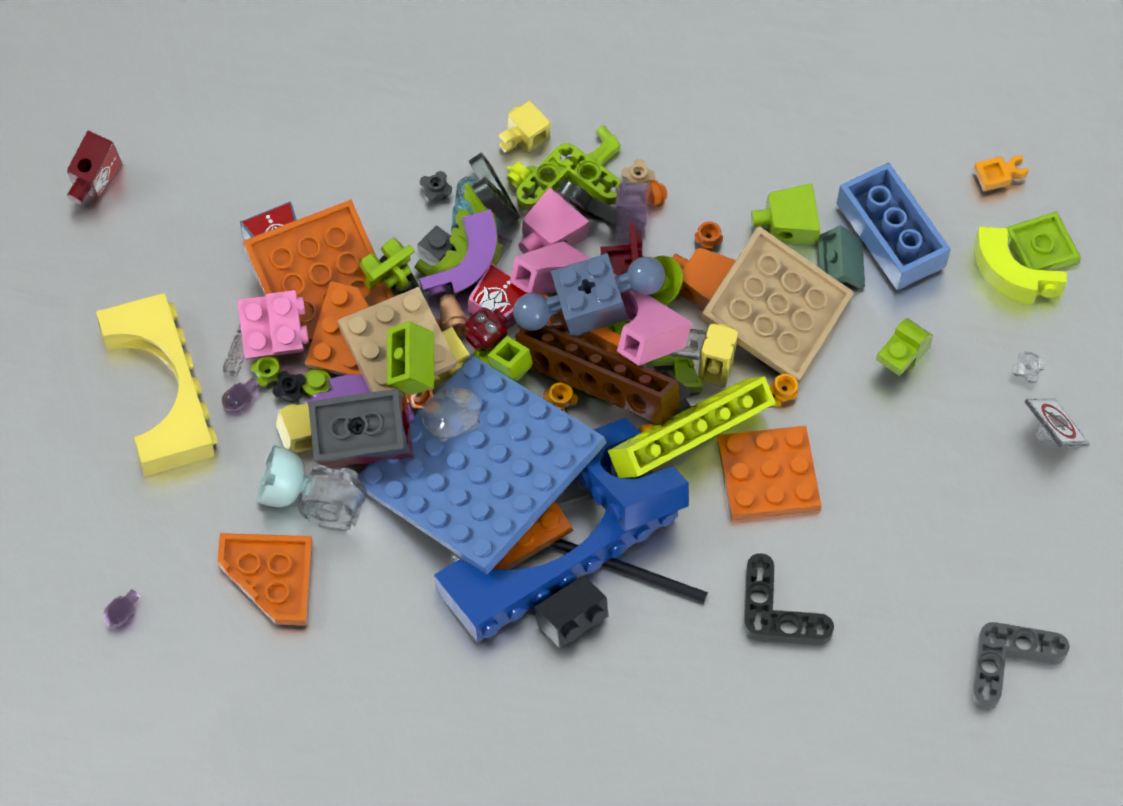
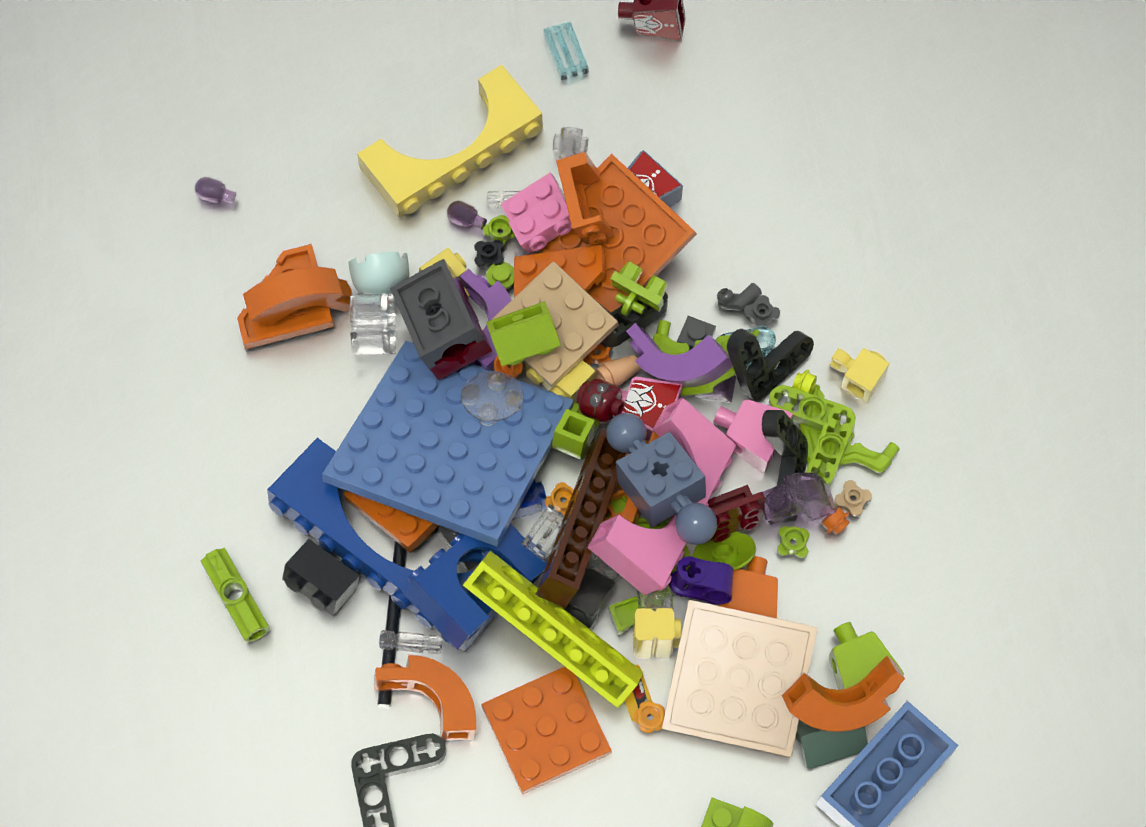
camera: 75 degrees right, 5 degrees up
orange plate [695,221,723,249] -> none
none -> lime piece [200,547,270,643]
none -> orange arch [243,267,355,326]
none -> orange arch [374,655,476,740]
none -> clear axle [379,630,443,655]
none -> clear tile [521,504,564,563]
none -> clear light blue tile [543,21,589,81]
none -> clear gear [553,127,589,159]
none -> orange panel [556,152,614,245]
none -> dark purple piece [669,556,734,605]
none -> dark grey arm [717,283,762,311]
none -> lime plate [777,526,810,558]
none -> orange arch [782,656,905,732]

